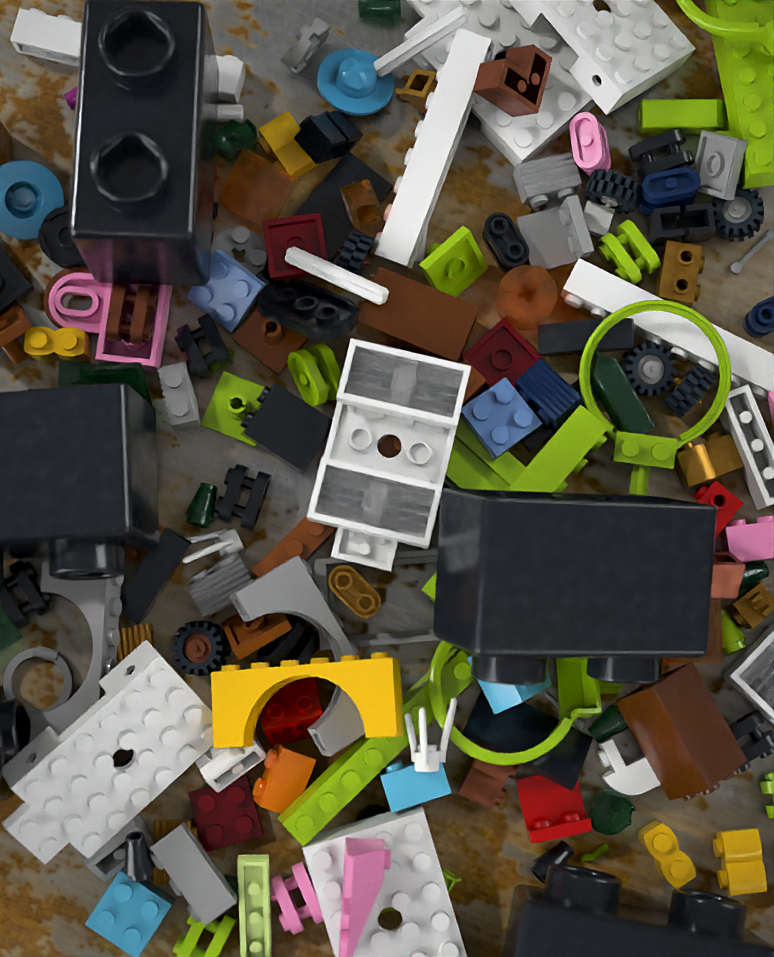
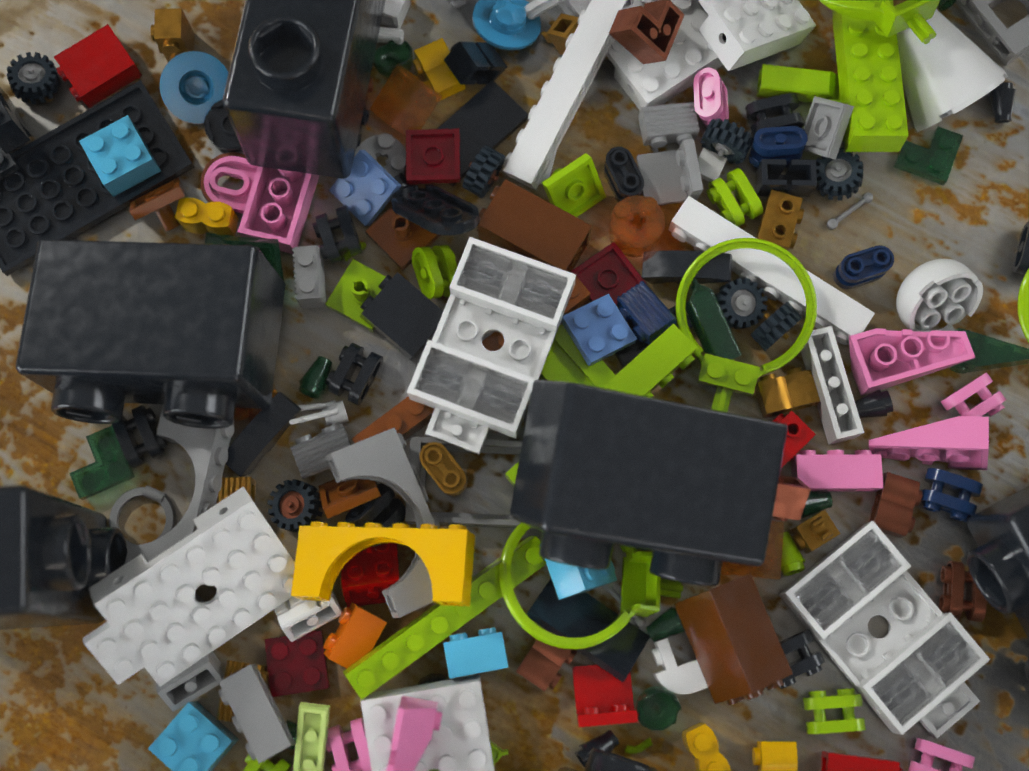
camera: 10 degrees right, 5 degrees down
copper brick [106,281,158,346] -> none
black cone [124,831,155,882] -> none
white axle [285,247,389,305] -> none
clear orange brick [340,179,383,230] -> none
white plant [405,698,457,772] -> none

